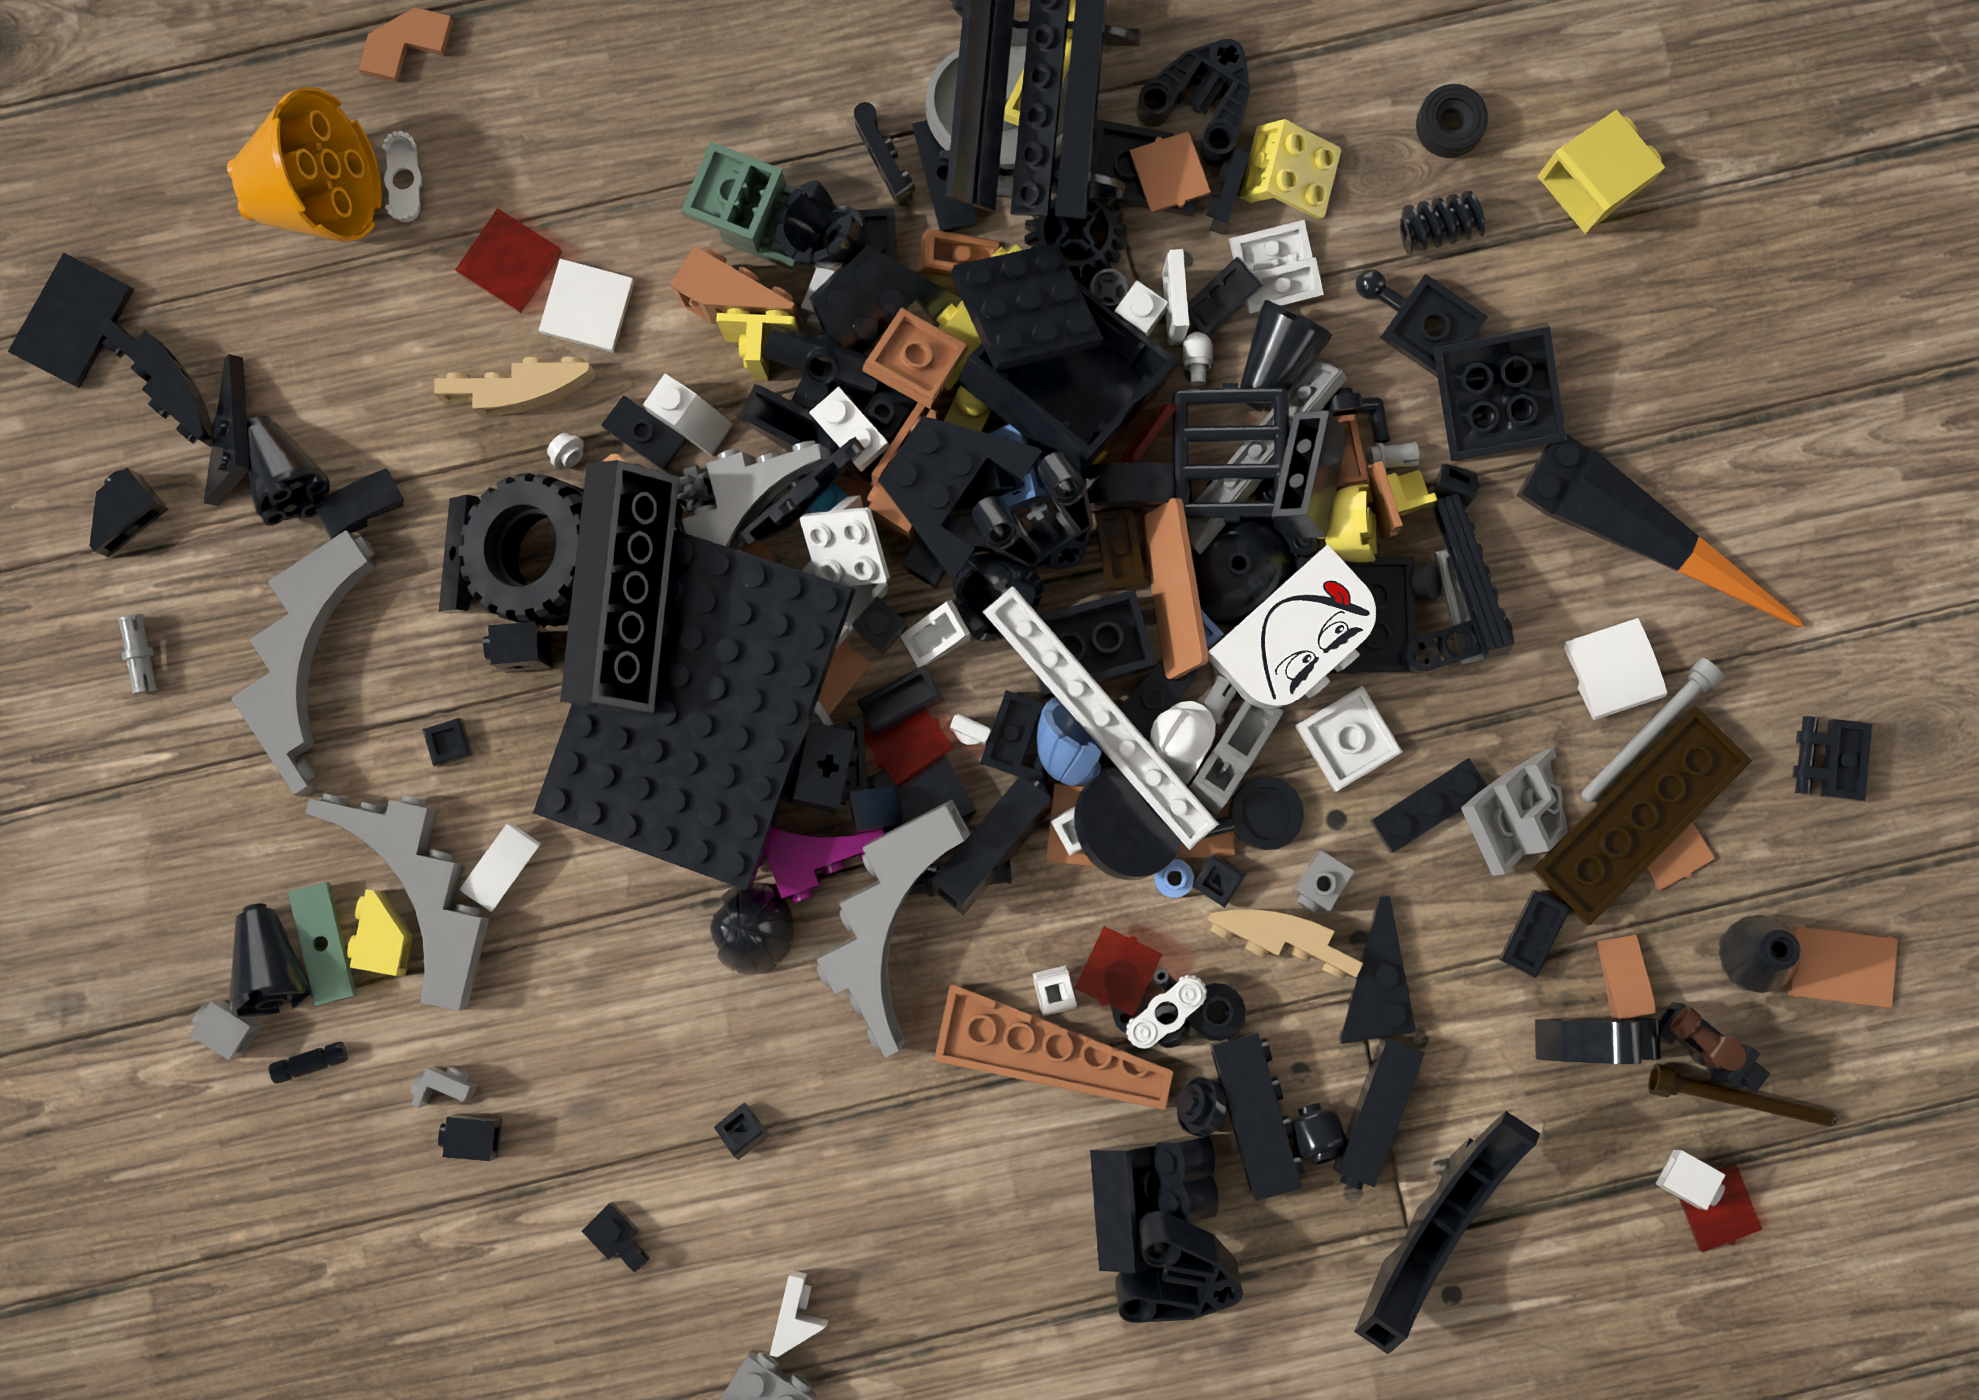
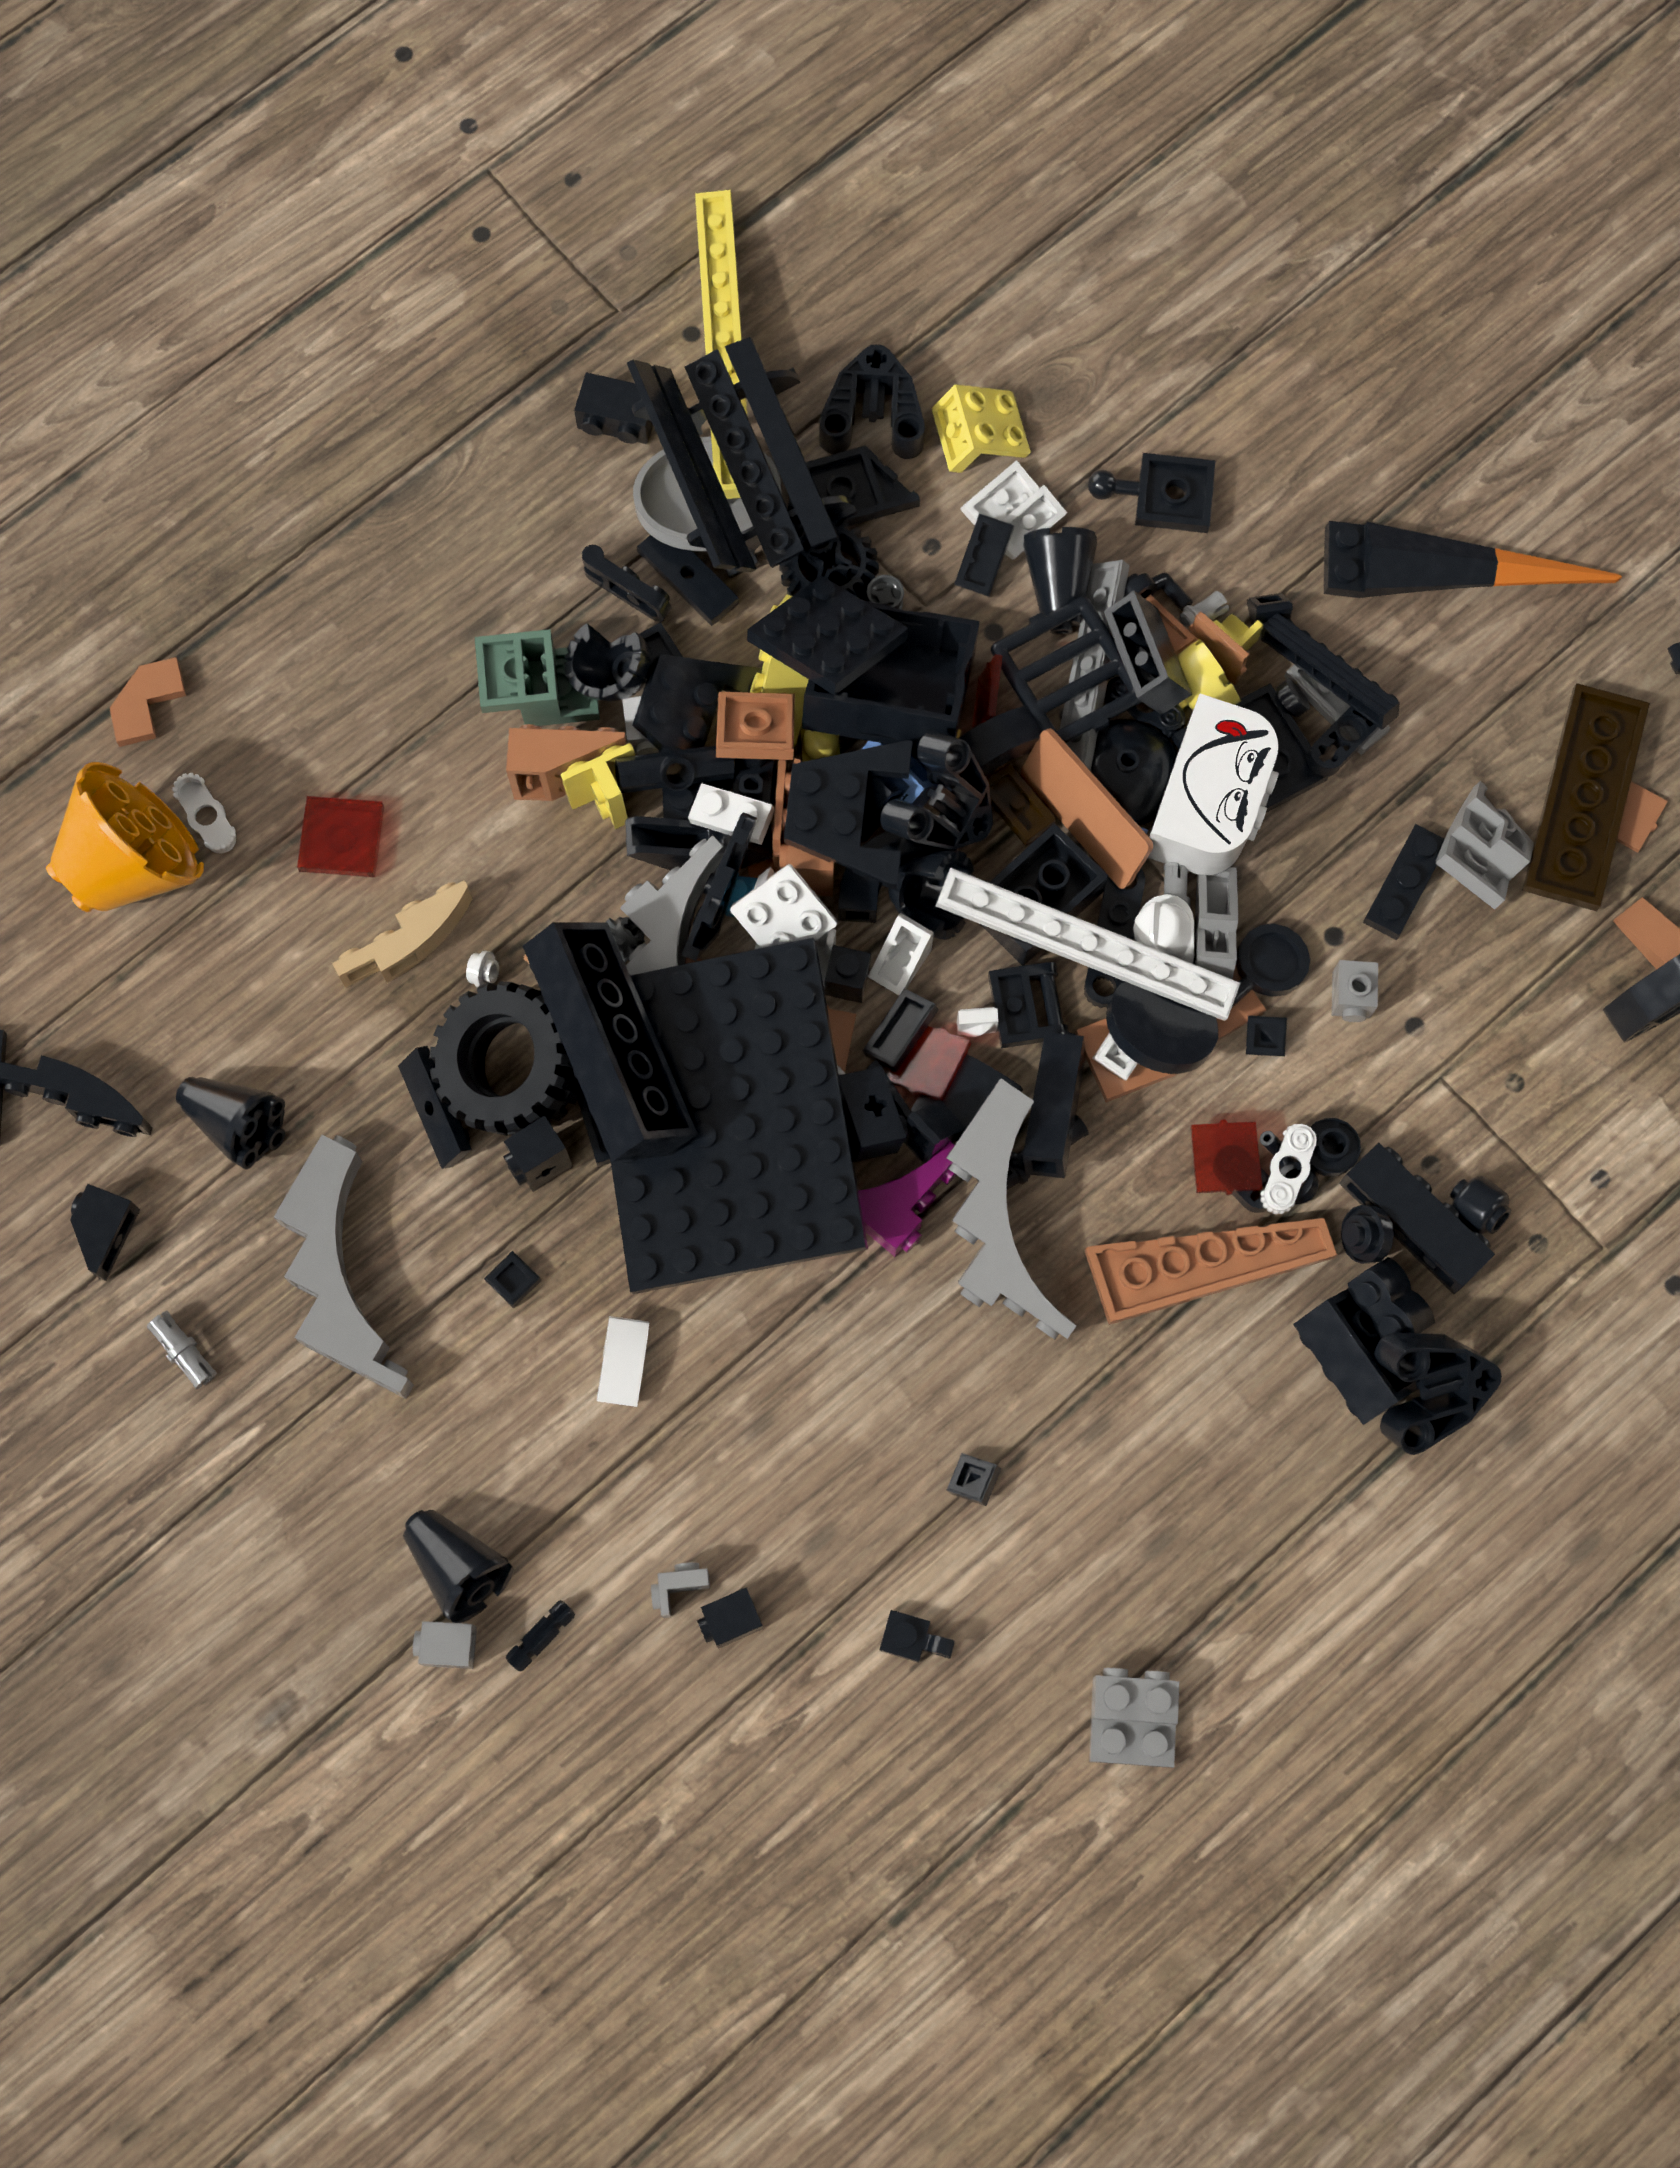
camera: 30 degrees left, 10 degrees down
black wing [204,354,249,506] -> none
sand green tile [288,882,357,1006] -> none
light grey arch [305,794,489,1011] -> none
black slope [314,468,404,539] -> none
light yellow slope [347,889,413,976] -> none
white tile [539,259,635,353] -> none
black plate [601,395,687,472] -> none
white slope [643,374,734,456] -> none
black hair [710,883,794,975] -> none
white slope [770,1270,828,1357] -> none
nougat slope [918,229,1001,276] -> none
white leg [1033,965,1077,1017] -> none
medium blue hair [1037,697,1103,786] -> none
white brick [1114,281,1168,337] -> none
nougat piece [1129,131,1211,214] -> none
light blue plate [1154,859,1194,898] -> none
white tile [1162,249,1189,346] -> none
white cylinder [1182,332,1213,386] -> none
tan slope [1204,909,1363,980] -> none
black plate [1206,148,1250,235] -> none
white tile [1295,686,1403,792] -> none
black brick [1332,1037,1425,1190] -> none
black wing [1339,895,1416,1044] -> none
black arch [1354,1111,1540,1354] -> none
black piece [1400,190,1485,254] -> none
black tyre [1416,84,1488,158] -> none
black slope [1433,323,1567,461] -> none
black plate [1498,890,1570,978] -> none
light yellow slope [1537,109,1666,234] -> none
white slope [1564,618,1667,720] -> none
light grey piece [1581,658,1725,803] -> none

